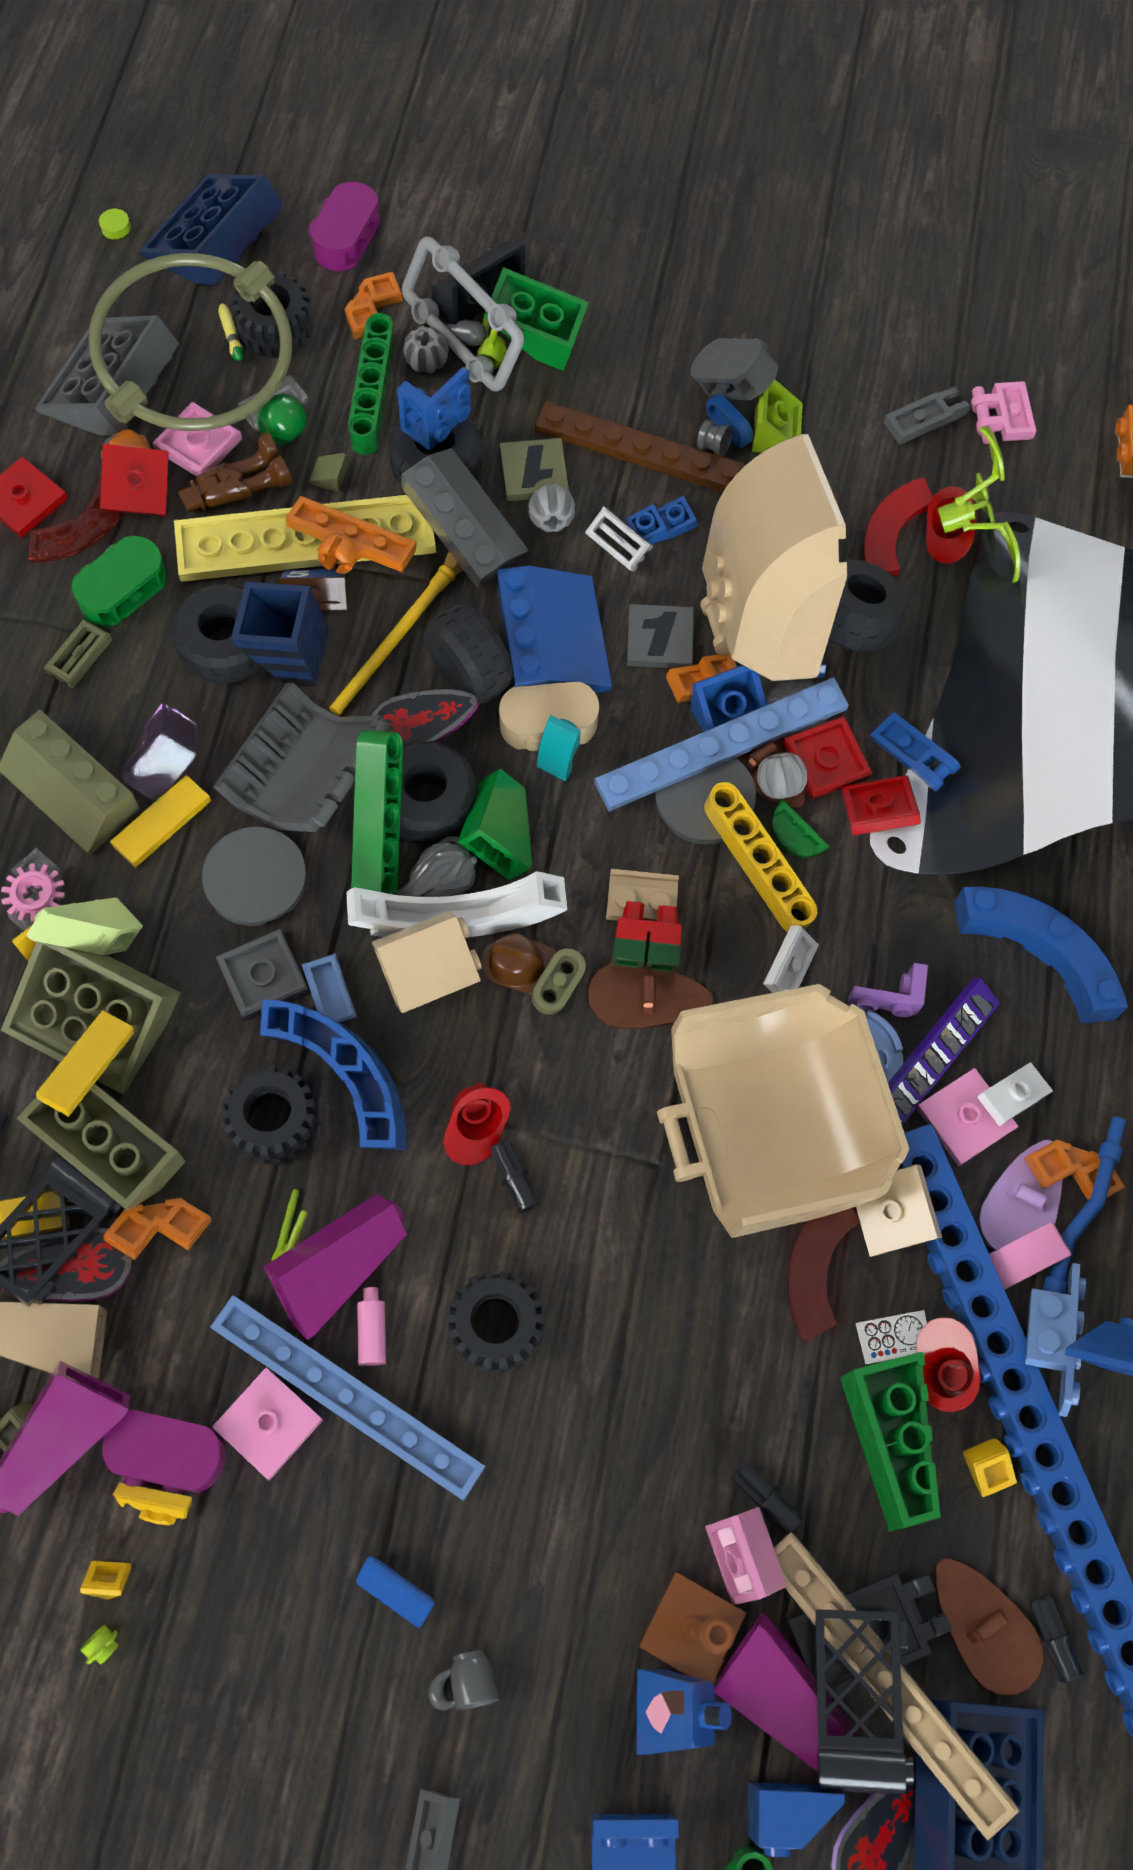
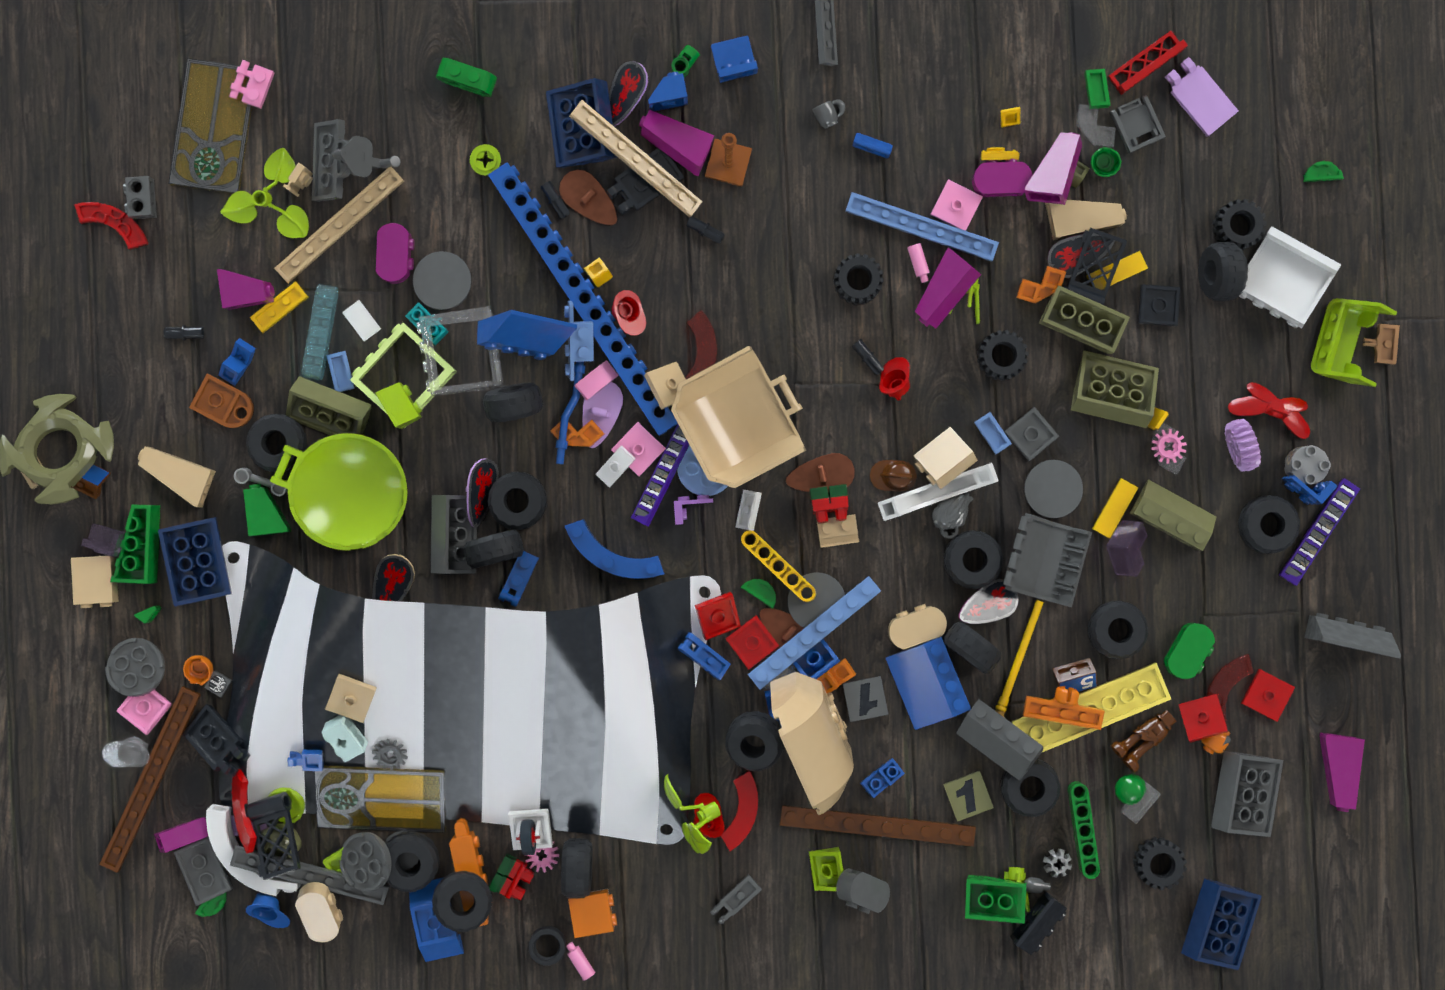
camera: 165 degrees right, 20 degrees up
yellowish green slope [26,897,143,955] -> none
yellow tile [36,1010,134,1117] -> none
olive tile [44,619,112,688] -> none
lime plate [80,1624,118,1665] -> none
olive piece [88,253,292,431] -> none
lime tile [99,209,131,239] -> none
bright pink plate [152,402,242,477] -> none
light yellow piece [218,303,243,361] -> none
dark blue slope [231,582,329,687] -> none
blue brick [260,999,407,1150] -> none
magenta brick [309,182,380,271] -> none
olive slope [309,453,349,492] -> none
orange tile [345,272,402,339] -> none
green beam [351,730,403,895] -> none
blue bracket [397,367,471,451] -> none
light grey bar [402,237,524,392] -> none
green slope [458,769,532,880] -> none
light grey piece [528,484,575,532] -> none
olive plate [532,948,586,1015] -> none
teal slope [536,715,581,781] -> none
tile [585,507,653,572] -> none
blue torso [637,1669,732,1755] -> none
dark grey wheel [697,419,733,457] -> none
bright pink slope [705,1507,787,1605] -> none
blue tile [706,394,754,448] -> none
light grey piece [757,753,808,799] -> none
black piece [815,1609,914,1794] -> none
green wedge [840,1351,941,1532] -> none
white sticker [856,1310,927,1364] -> none
bright pink plate [971,381,1037,444] -> none

